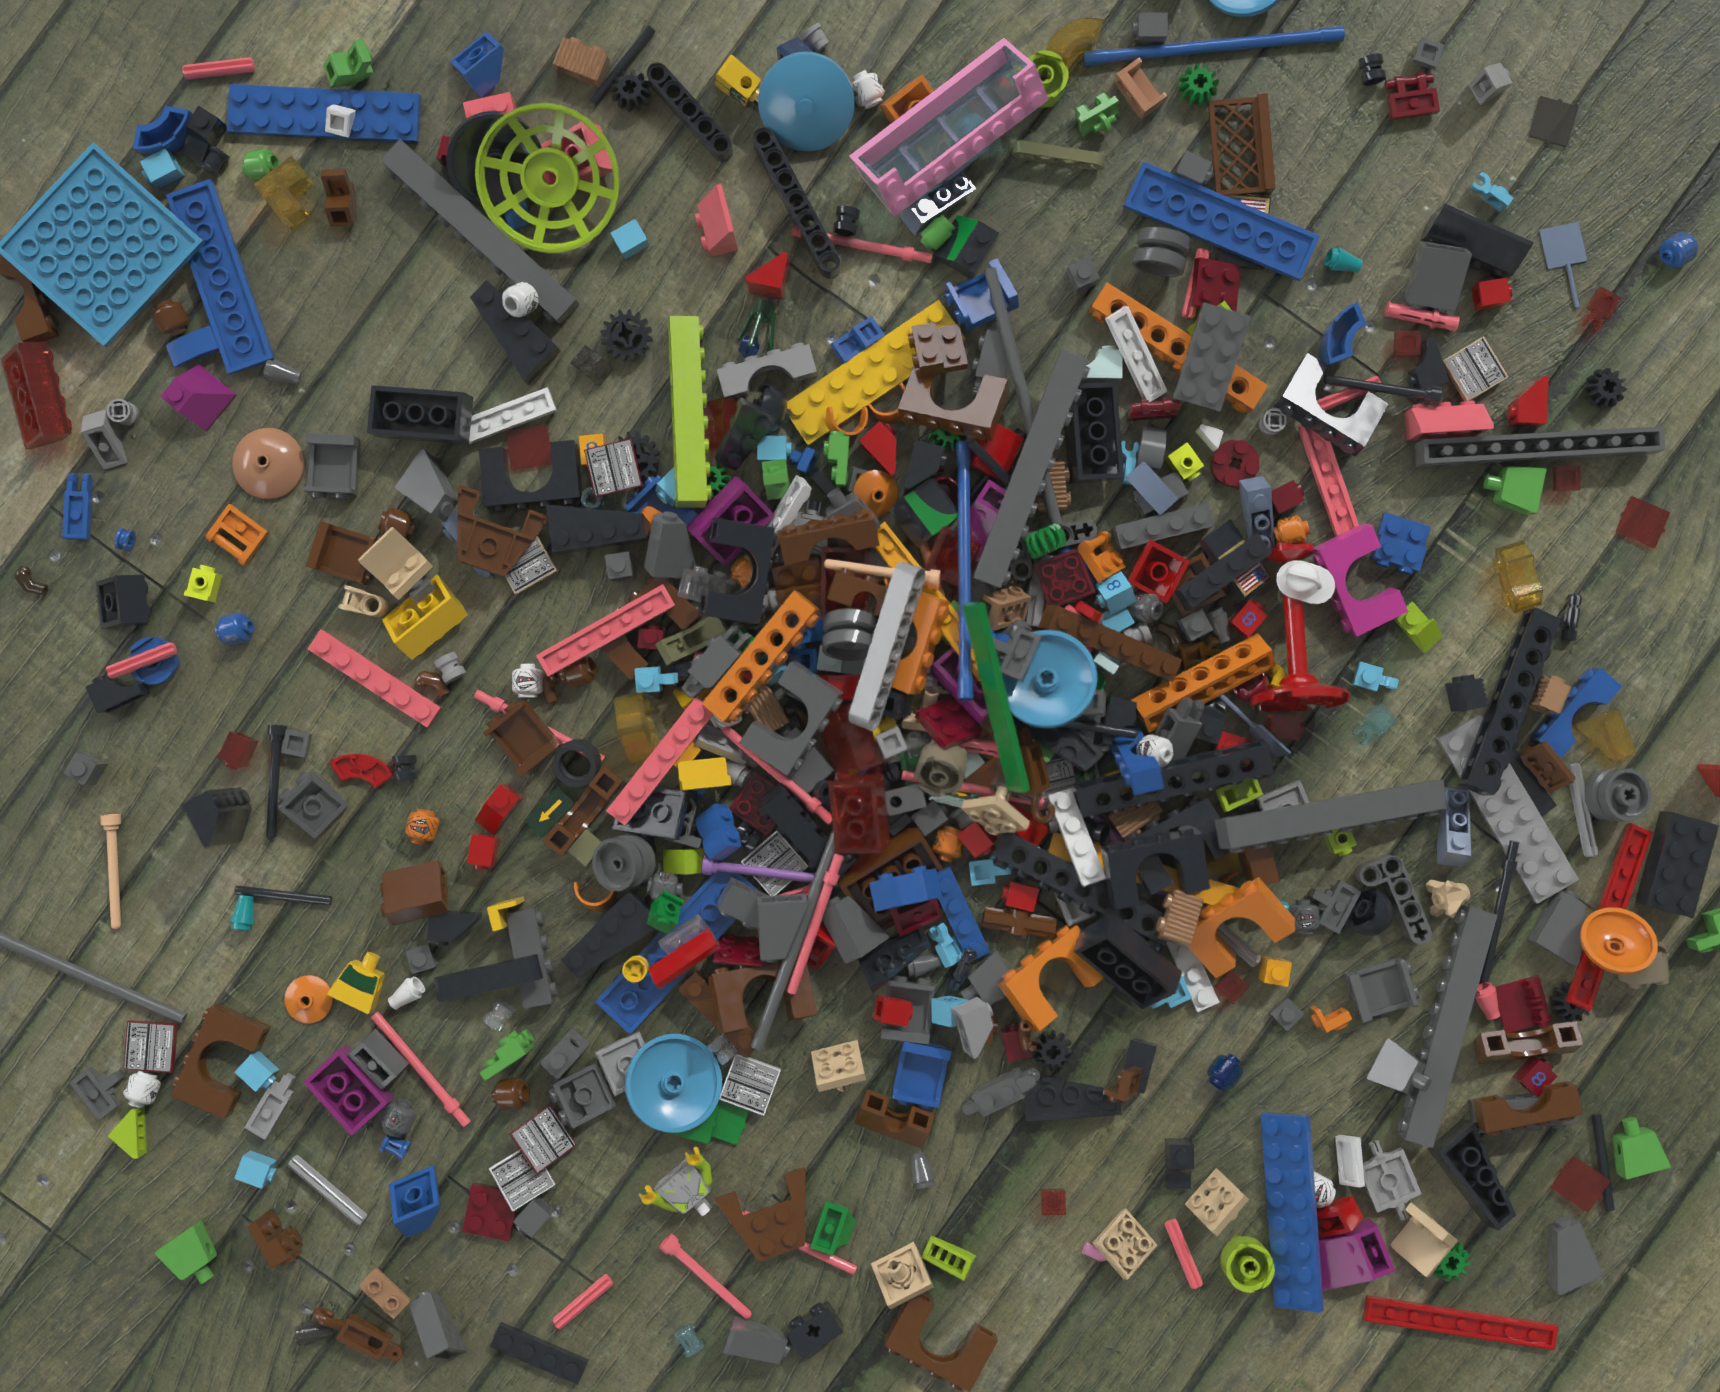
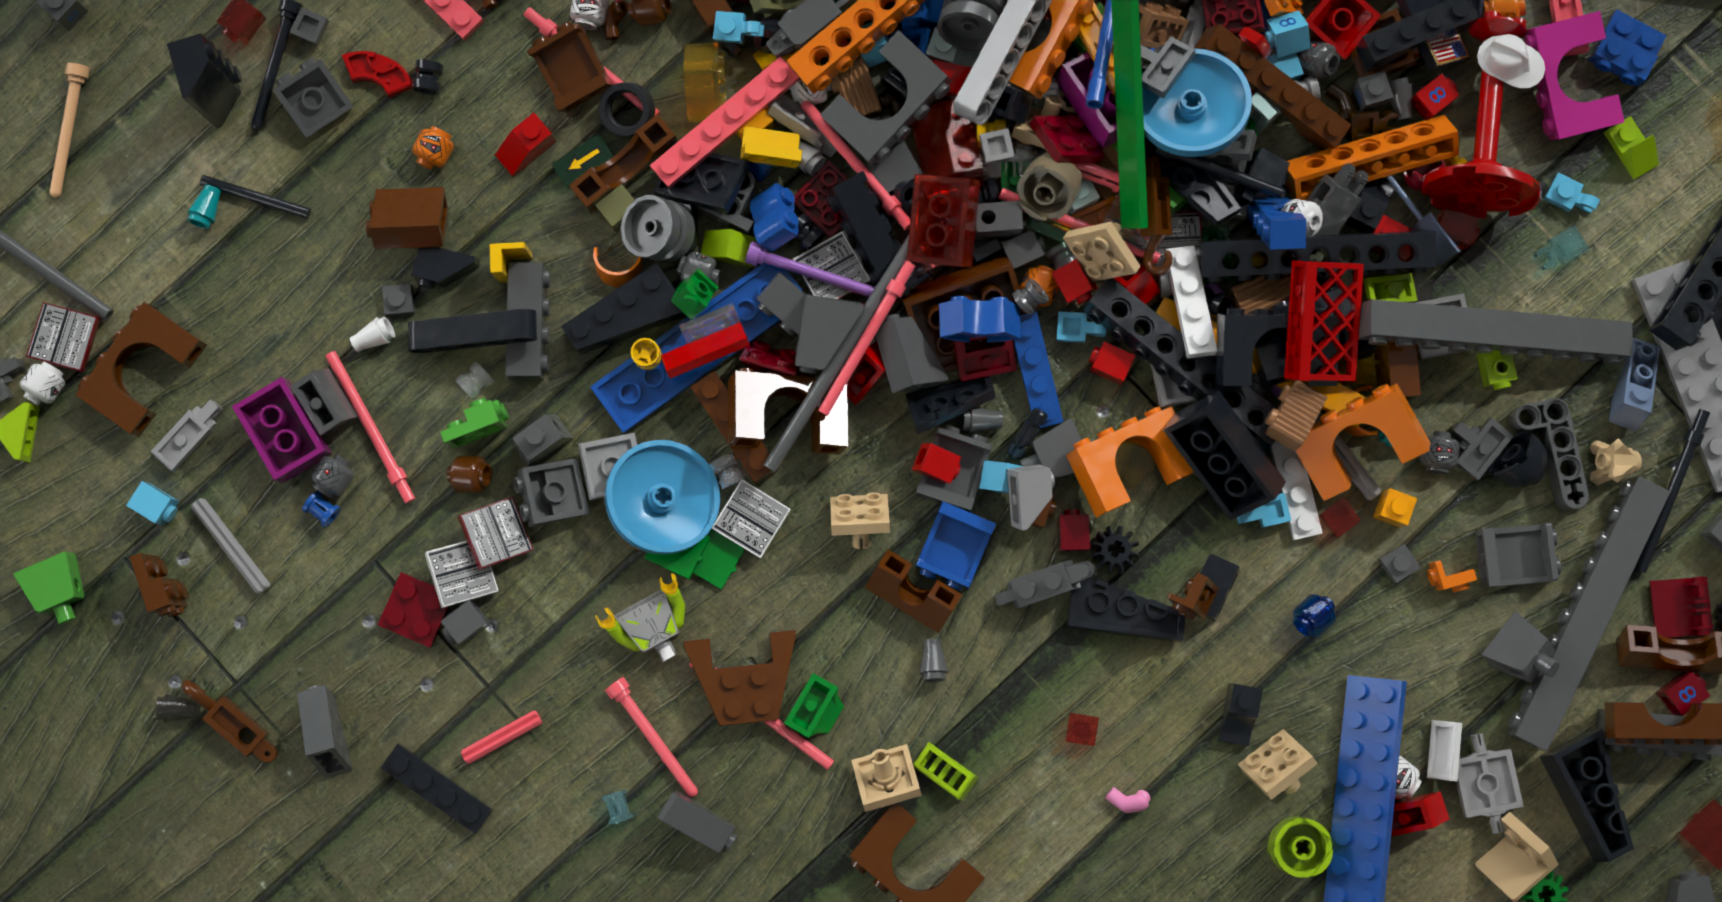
camera: 15 degrees right, 5 degrees down
medium azure brick [234,1050,280,1092] -> none
orange dish [285,975,333,1023] -> none
yellow torso [327,952,385,1014] -> none
medium nougat bracket [359,1268,410,1319] -> none
blue slope [389,1165,441,1238] -> none
red brick [467,833,500,870] -> none
black brick [787,1301,843,1359] -> none
medium azure plate [928,923,963,968] -> none
reddish brown piece [982,906,1057,938] -> none
reddish brown arm [1018,1020,1037,1053] -> none
tan tile [1093,1209,1157,1280] -> none
coral axle [1164,1219,1203,1289] -> none
magenta slope [1319,1218,1396,1291] -> none
black brick [1445,674,1489,711] -> none
coral cone [1475,982,1500,1020] -> none
none -> dark grey wheel [1012,278,1049,315]
none -> red fence [1284,260,1364,381]

